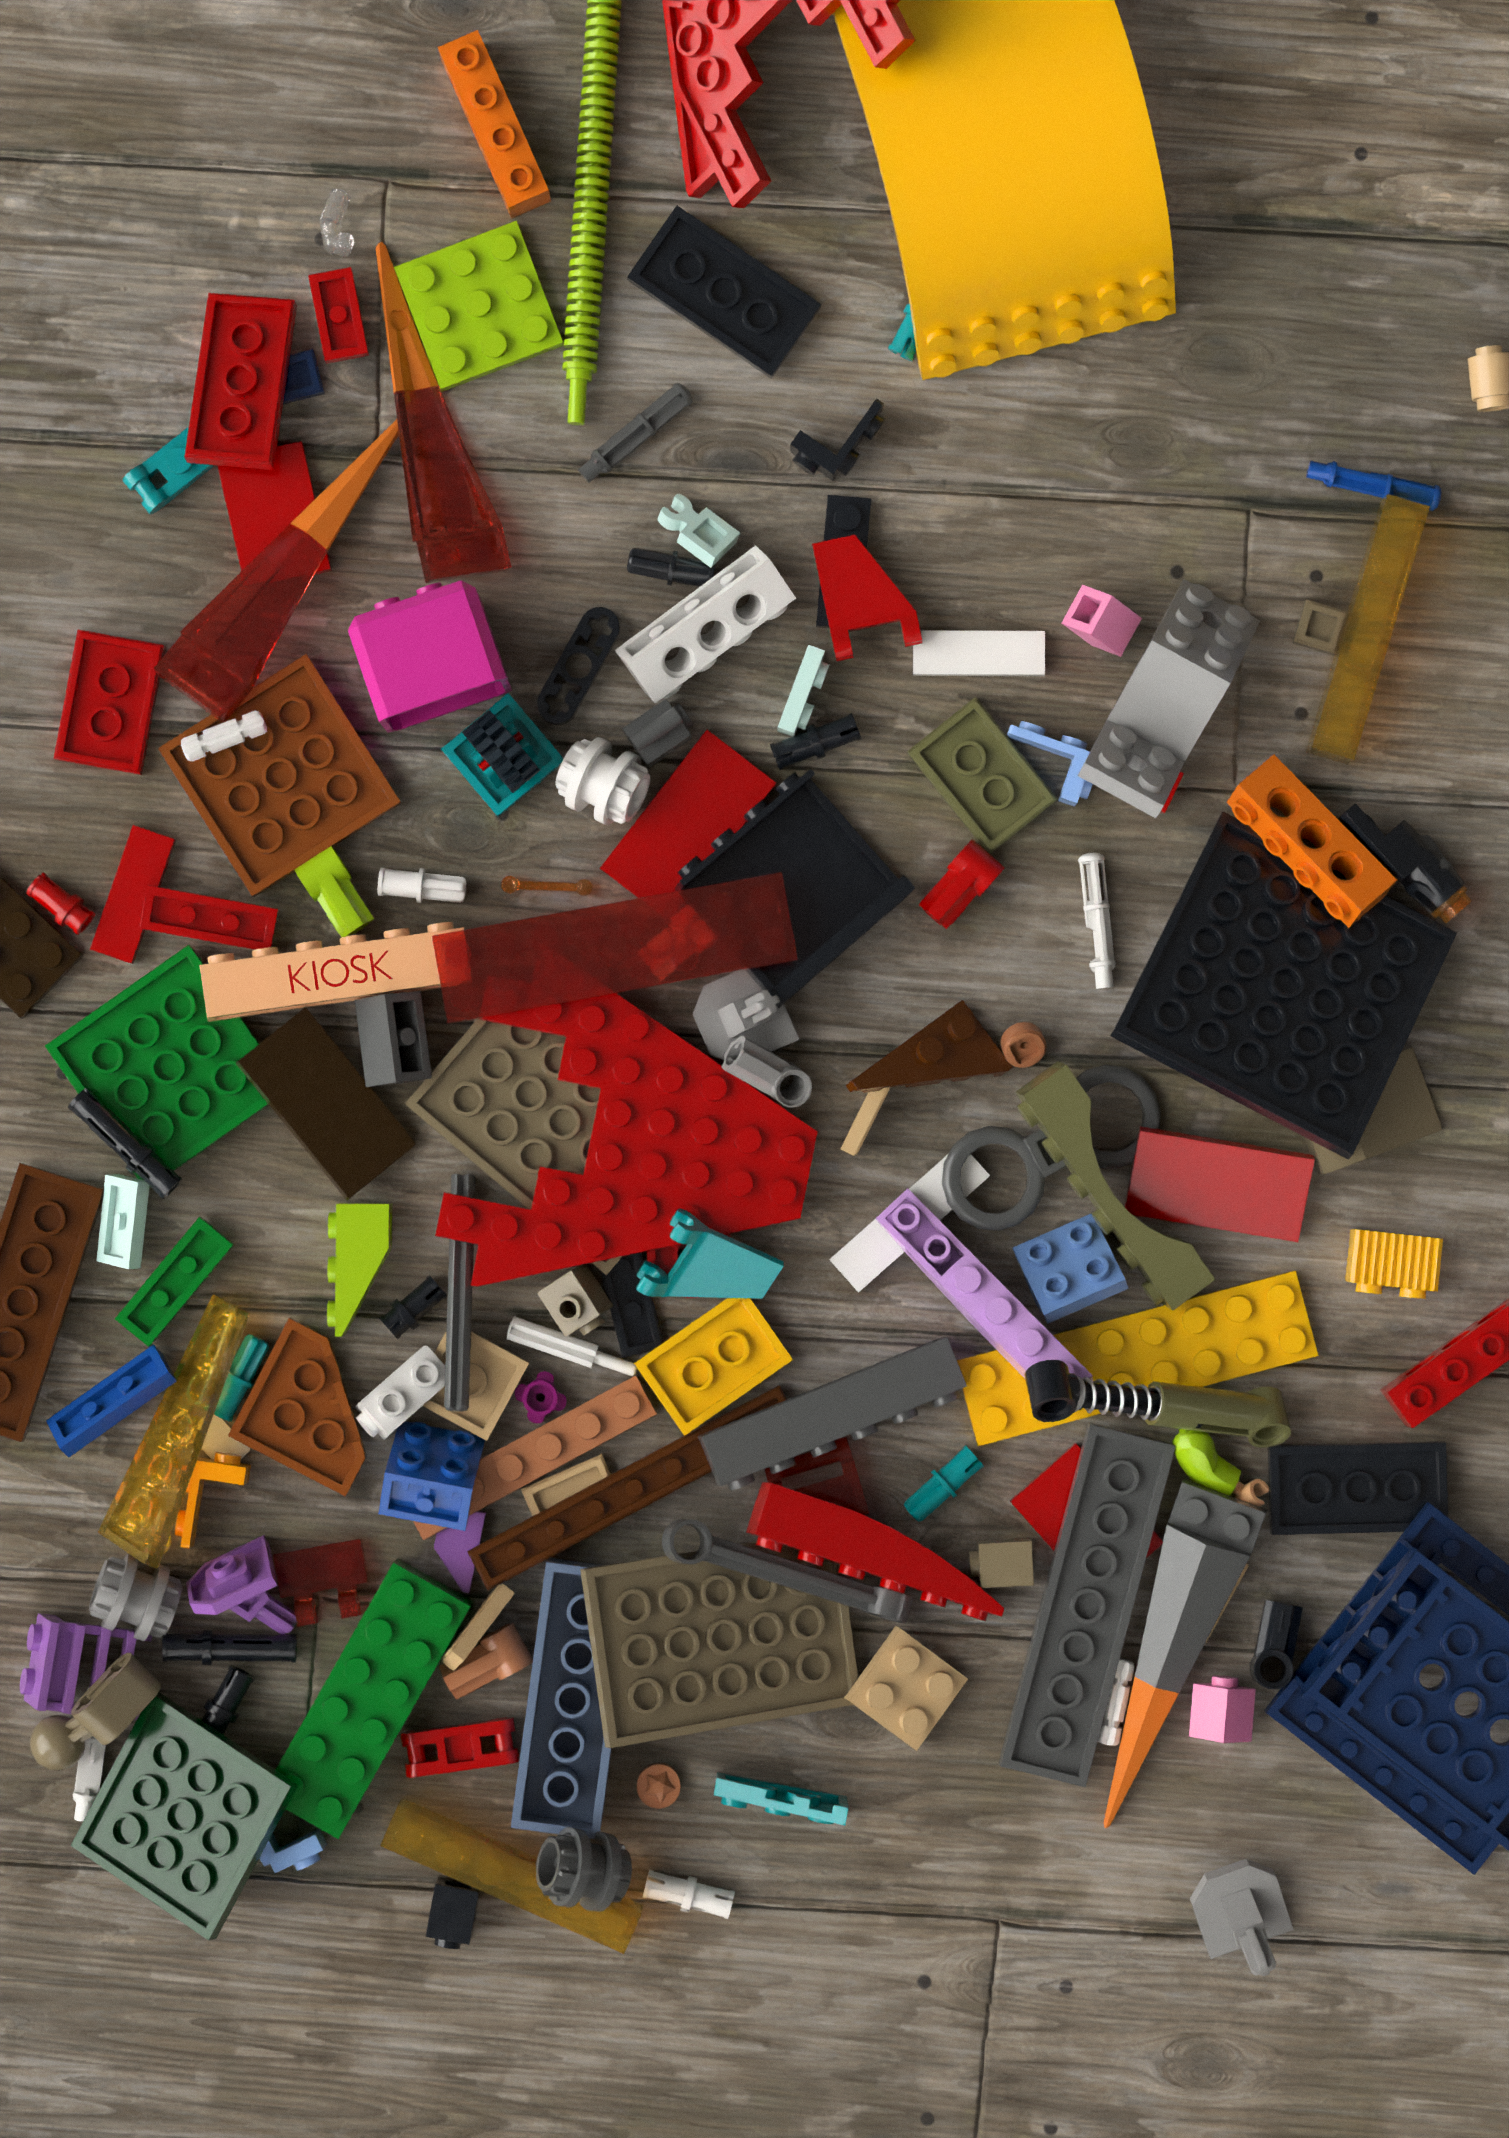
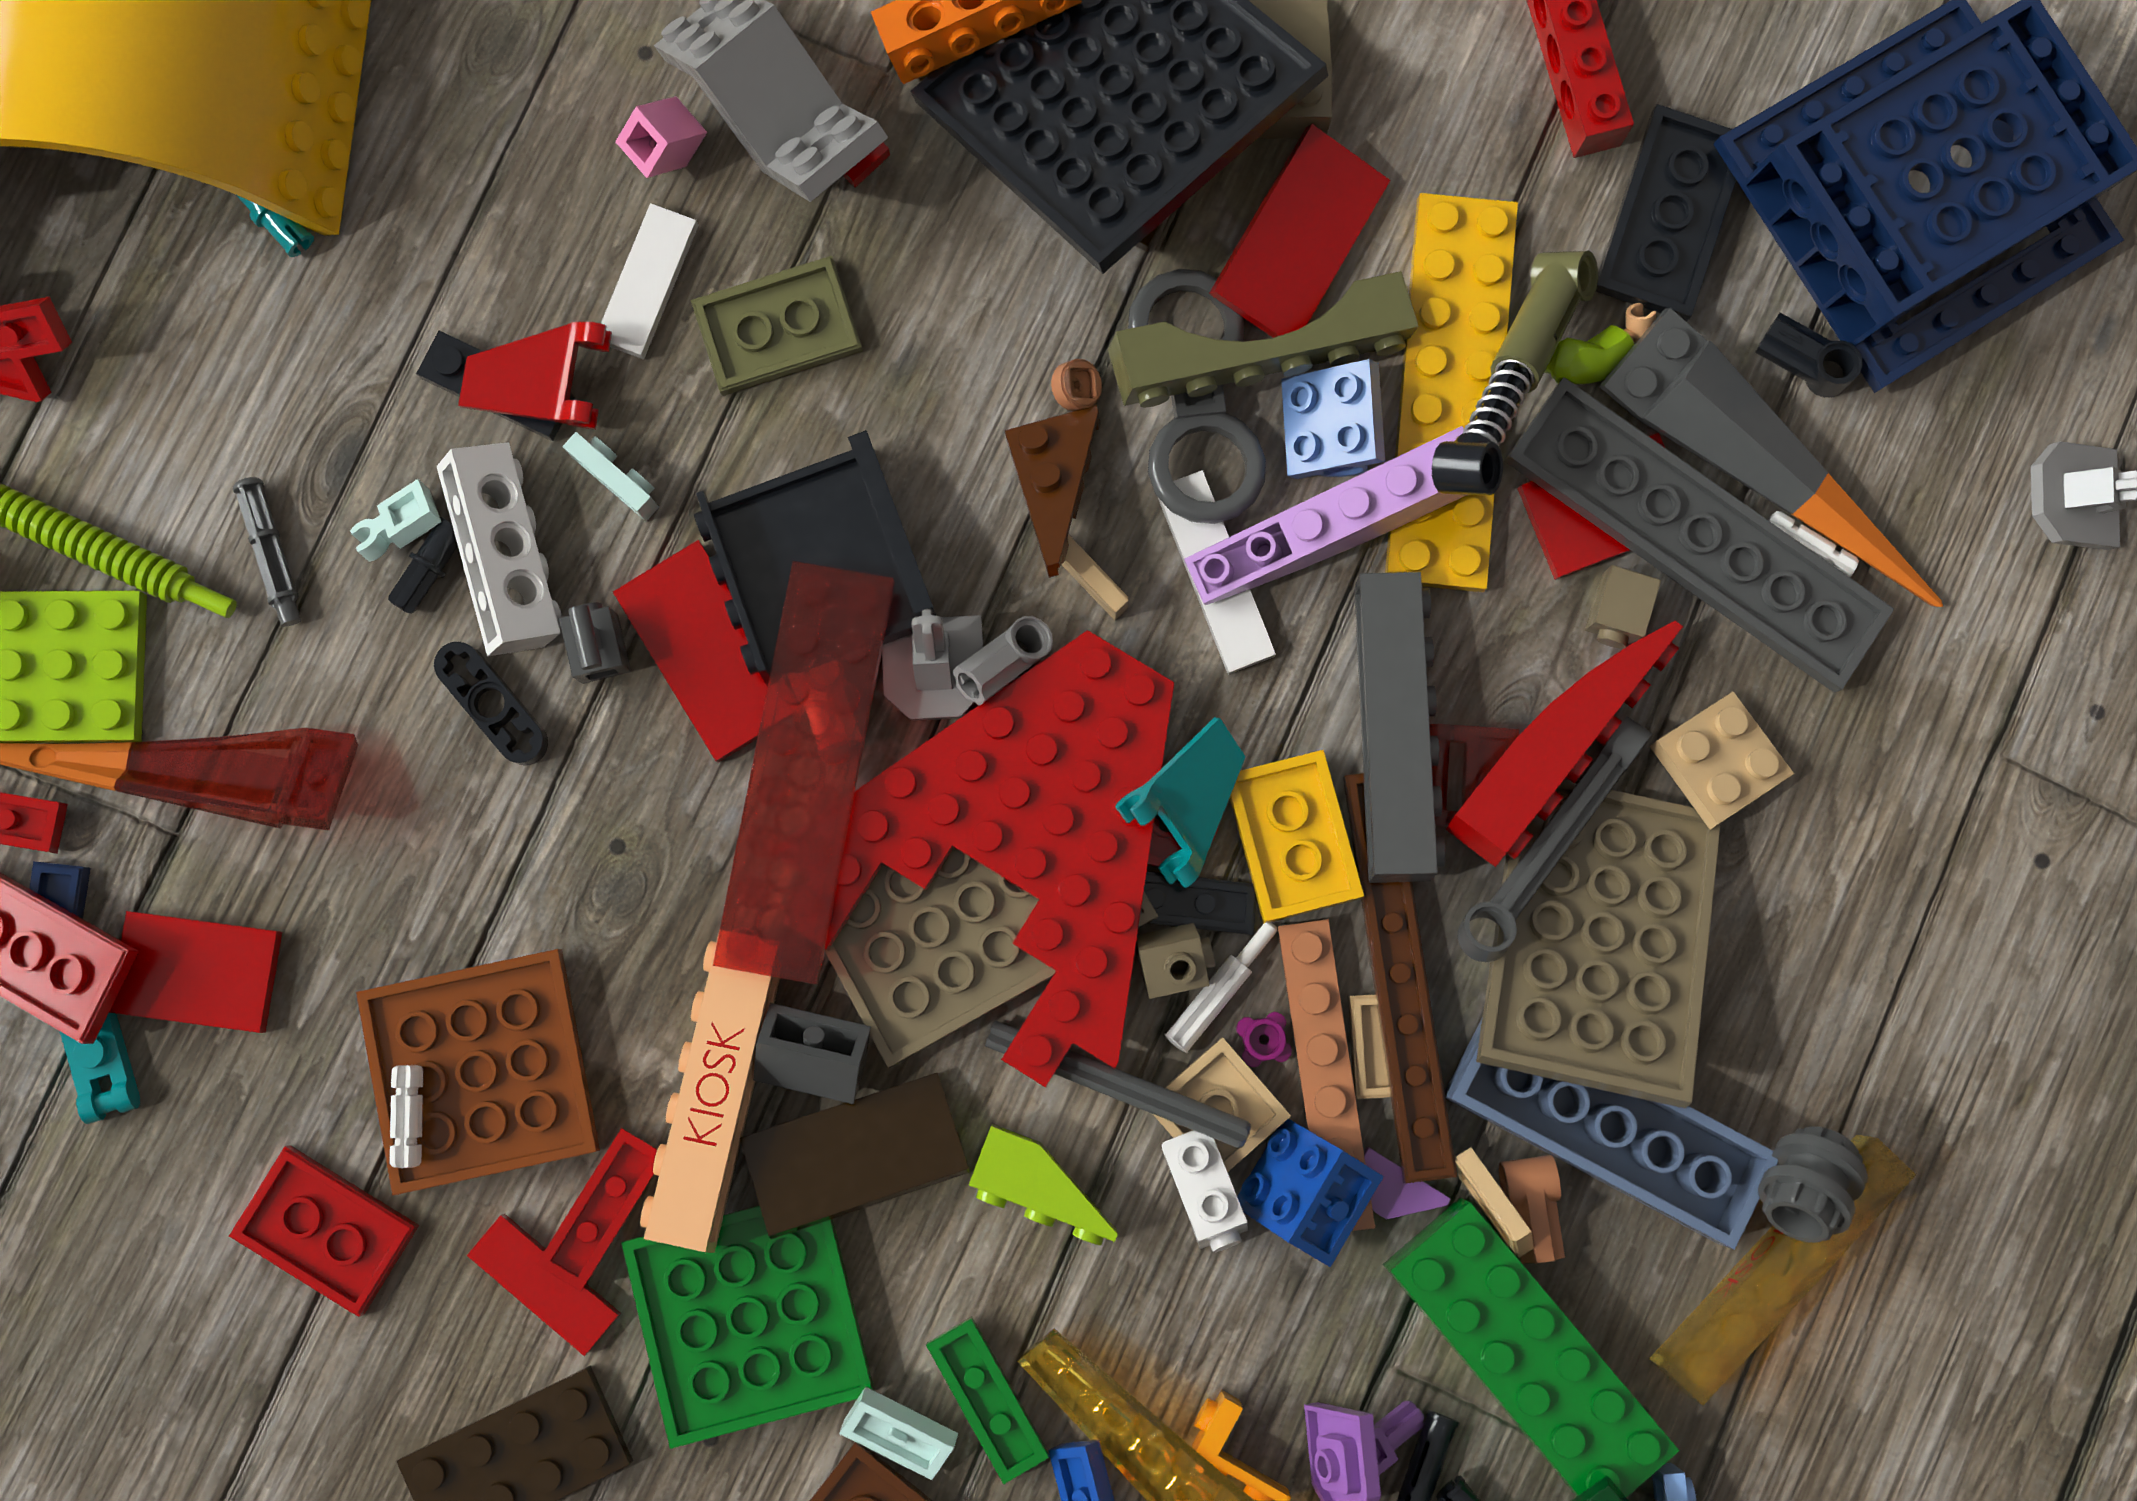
camera: 70 degrees left, 5 degrees down
red pin [26,872,95,935] -> none
black pin [68,1087,183,1199] -> none
clear red plate [153,416,404,723] -> none
sticker [190,1414,250,1459] -> none
teal axle [206,1334,269,1422] -> none
dark orange plate [228,1317,367,1497] -> none
clear red plate [273,1538,369,1627] -> none
lime piece [294,846,375,937] -> none
dark pink plate [348,580,512,733] -> none
white axle [377,867,467,903] -> none
black pin [379,1275,447,1340] -> none
red plate [400,1717,520,1778] -> none
black brick [425,1877,481,1949] -> none
teal plate [441,693,564,818] -> none
clear orange hinge [501,876,593,896] -> none
white piece [556,737,650,826] -> none
black plate [627,205,821,379] -> none
nougat tile [637,1762,681,1809] -> none
white pin [642,1869,735,1919] -> none
teal wing [713,1772,849,1826] -> none
black pin [770,713,862,770] -> none
black bracket [790,398,886,481] -> none
teal axle [904,1445,984,1522] -> none
red piece [918,838,1005,930] -> none
light blue bracket [1007,721,1093,807] -> none
white piece [1078,852,1116,989] -> none
bright pink brick [1189,1675,1256,1743] -> none
yellow brick [1345,1229,1443,1299] -> none

